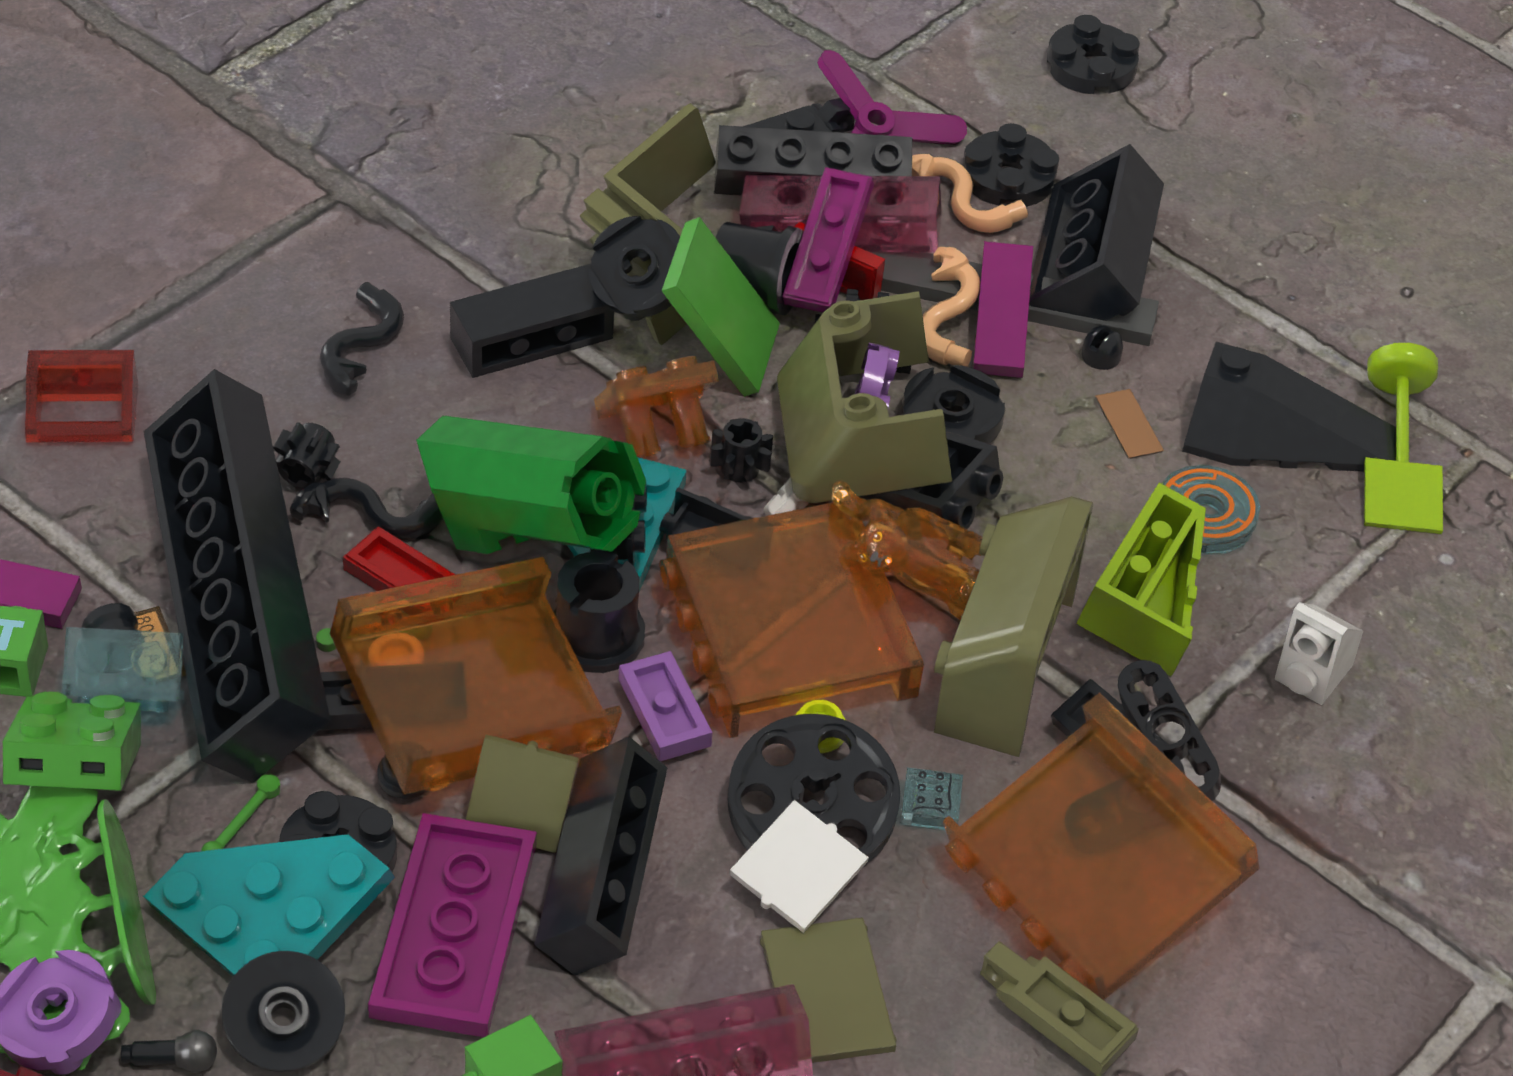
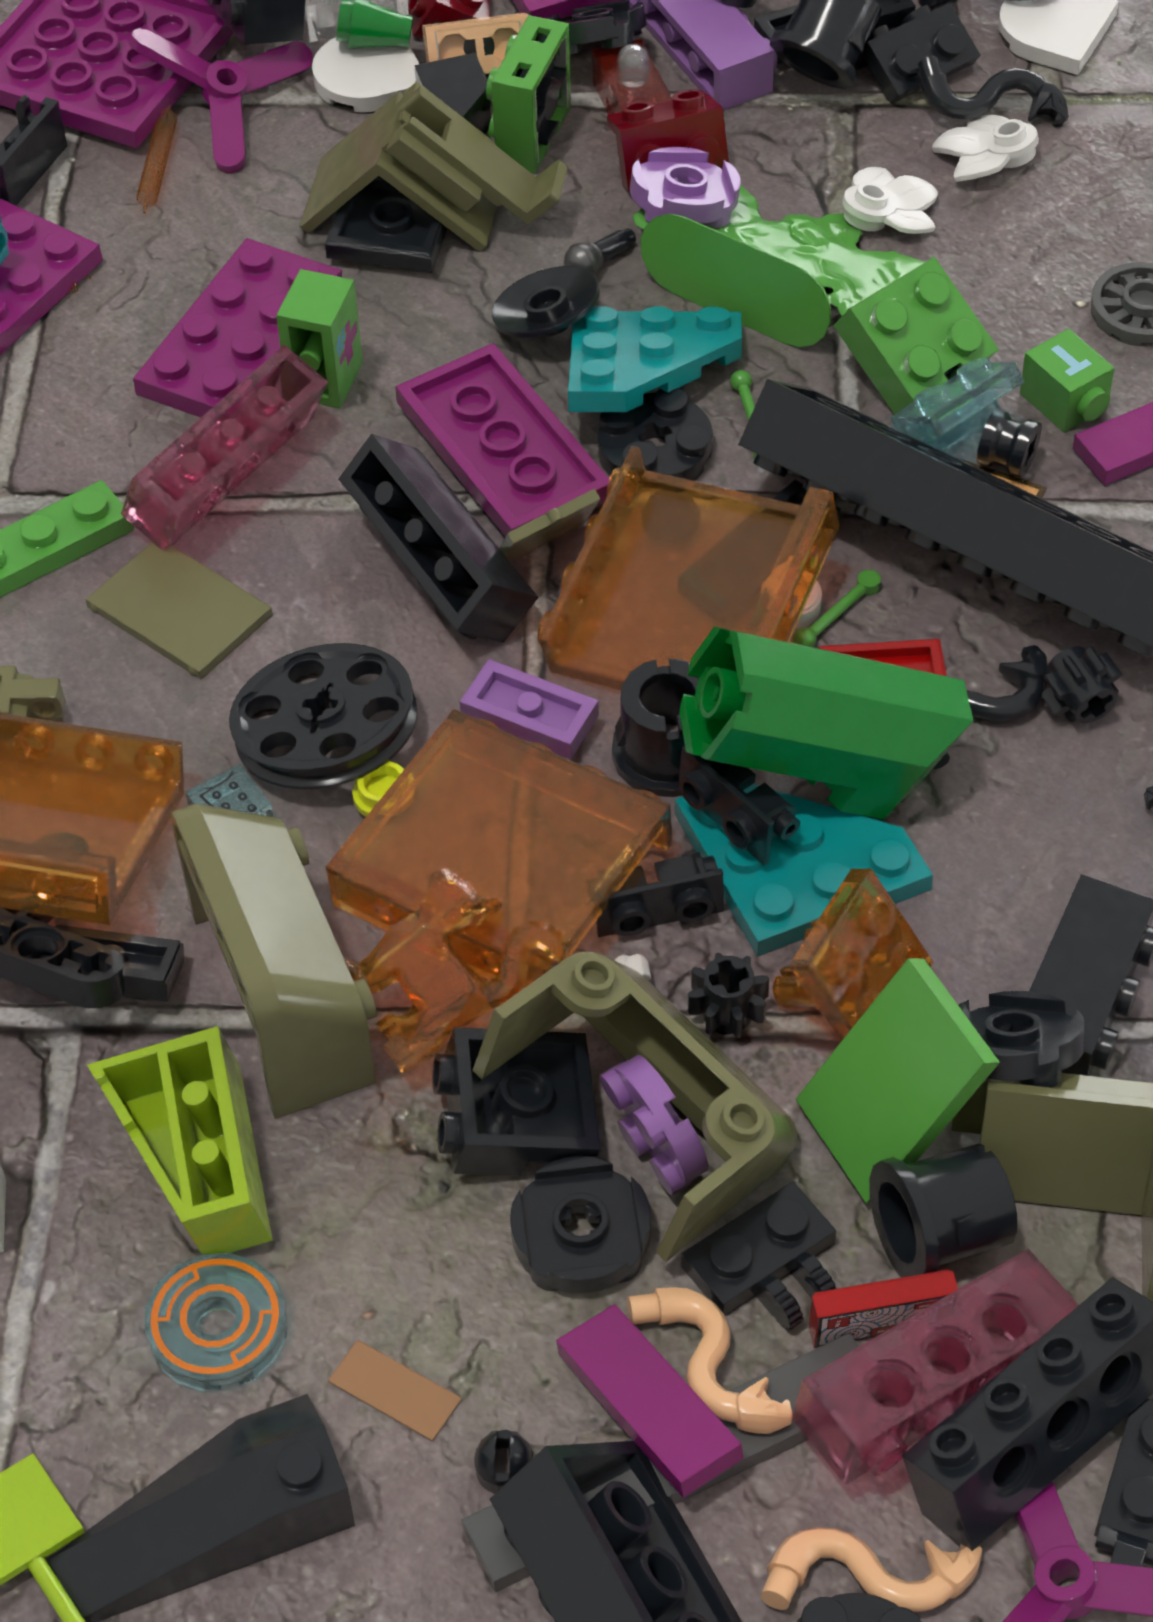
camera: 145 degrees right, 5 degrees up
white piece [729,800,869,933] -> none
magenta tile [782,167,874,313] -> none

